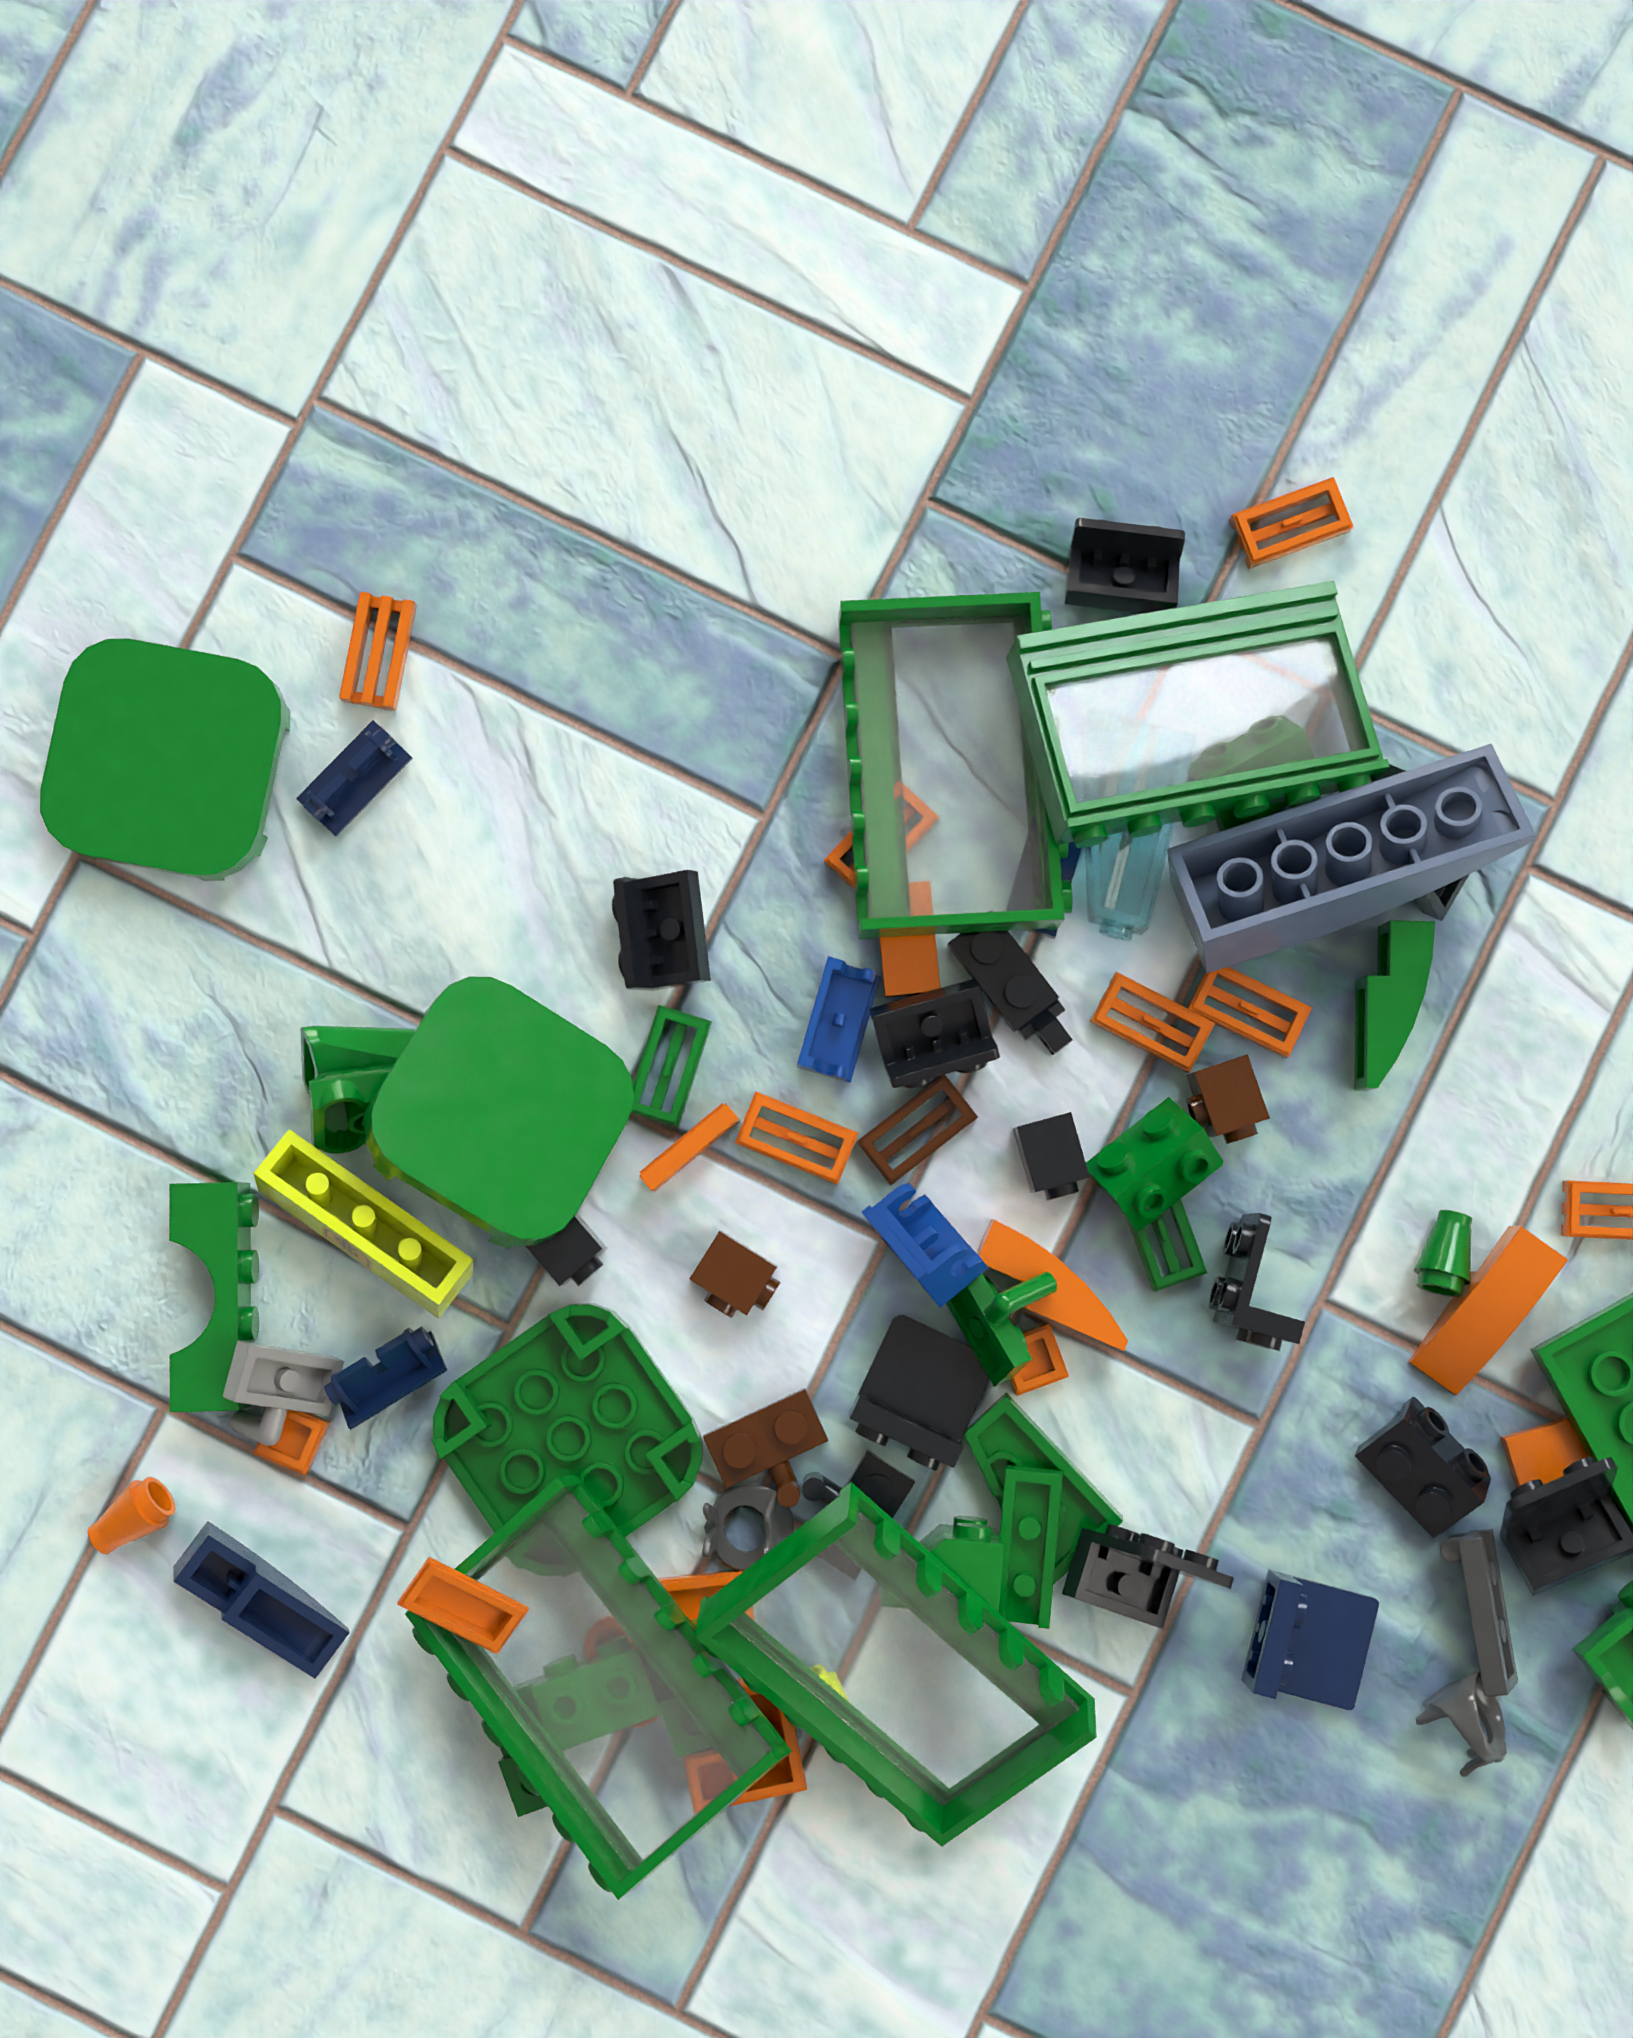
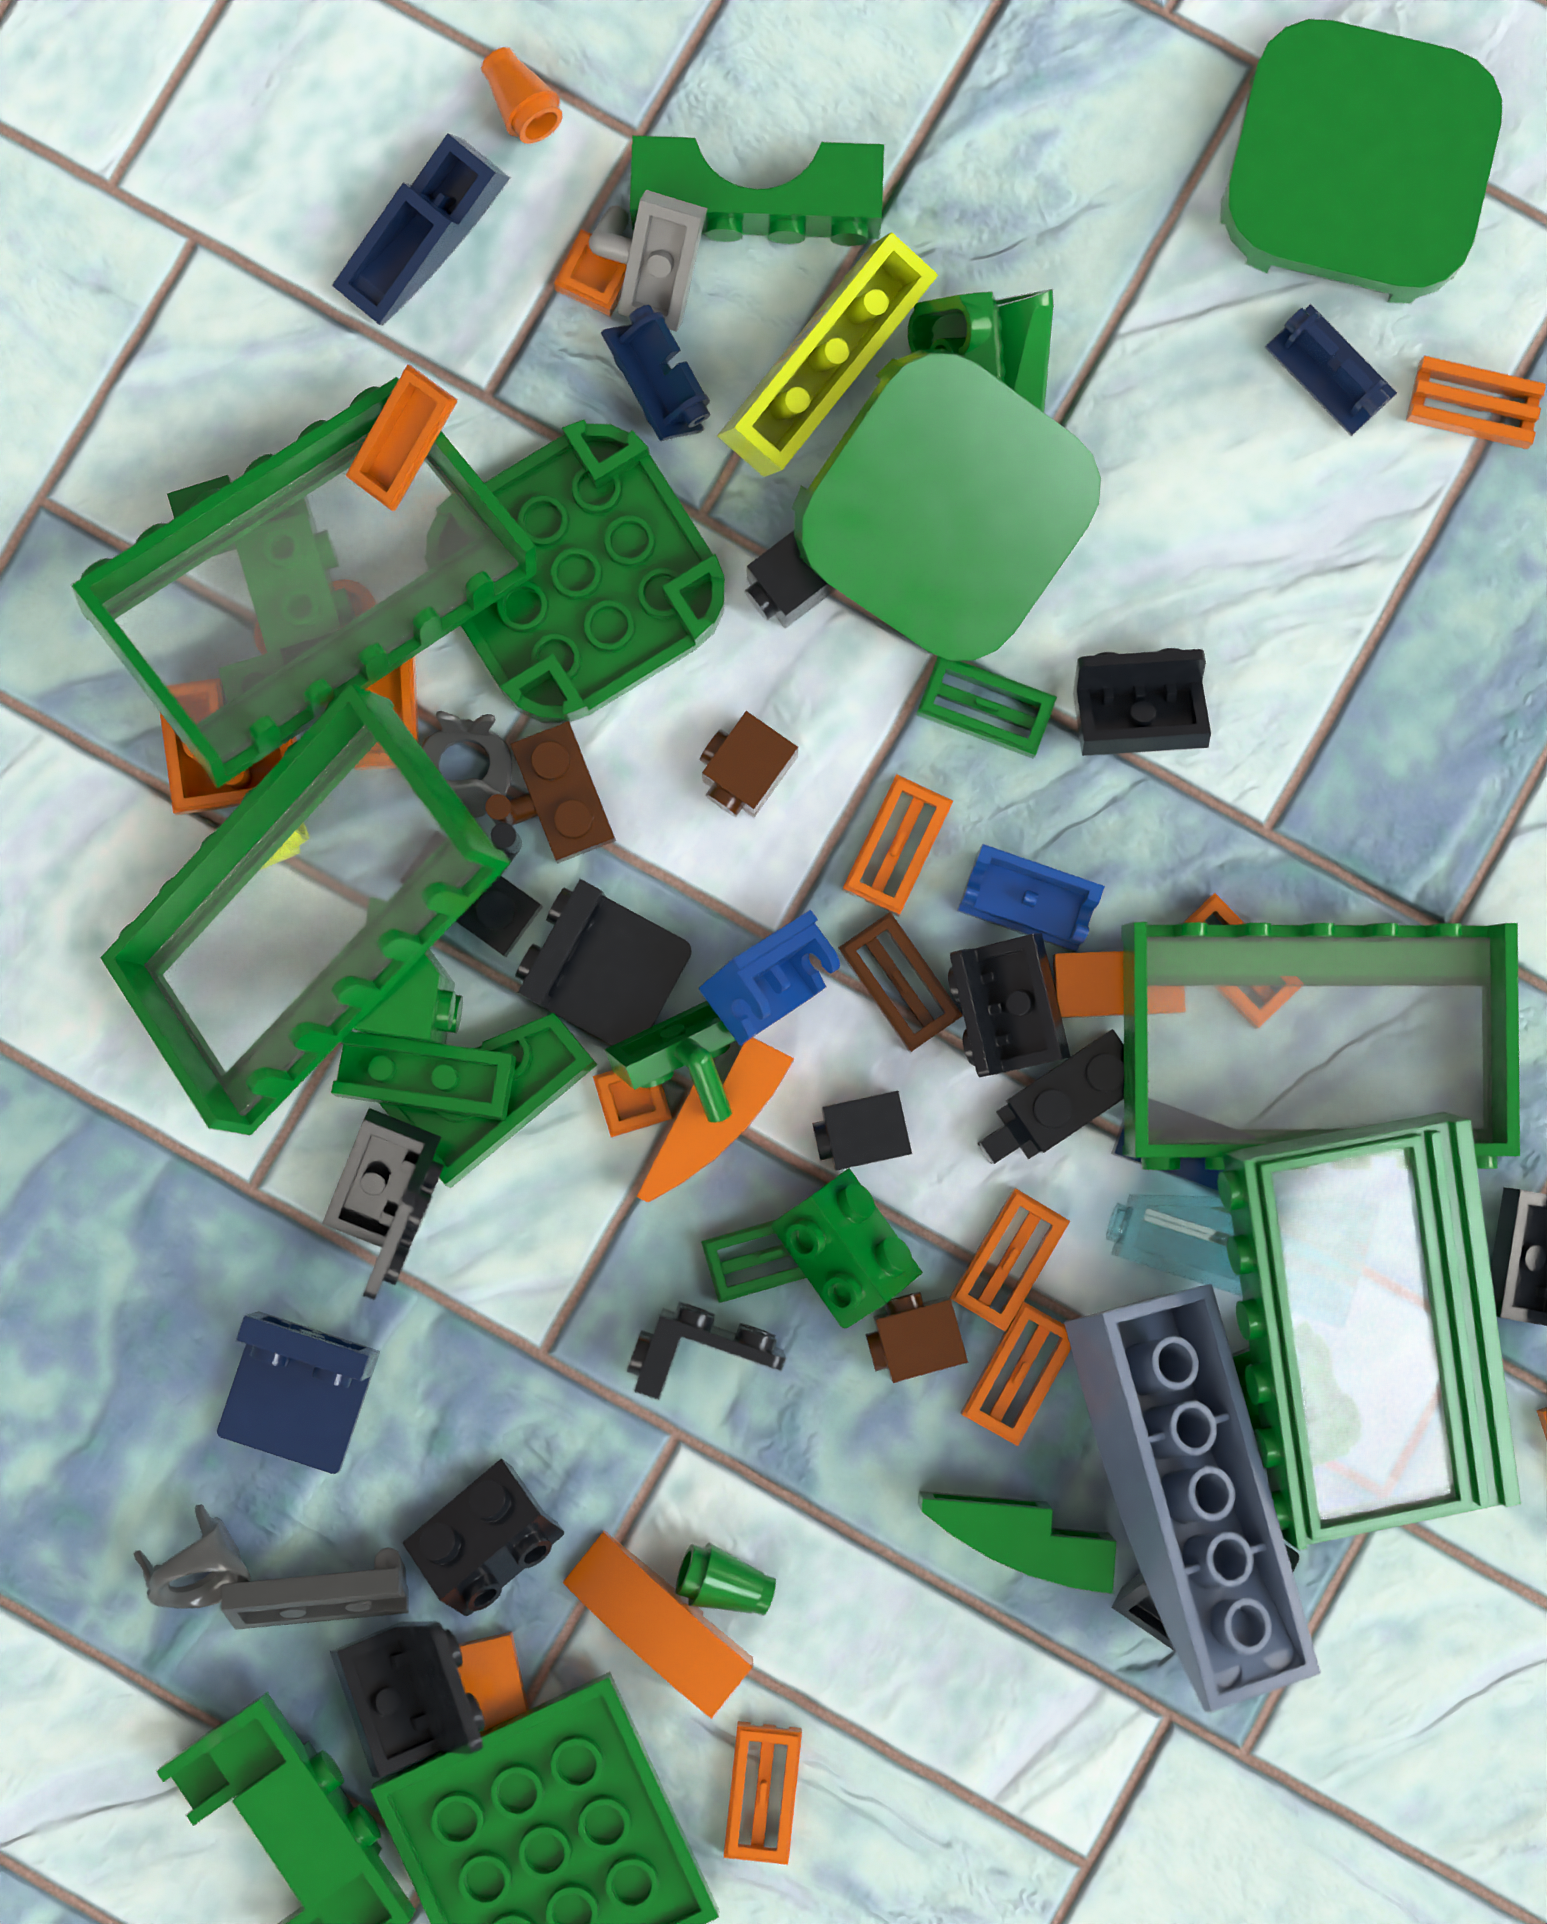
camera: 90 degrees right, 0 degrees up
orange tile [639,1103,740,1191] -> none

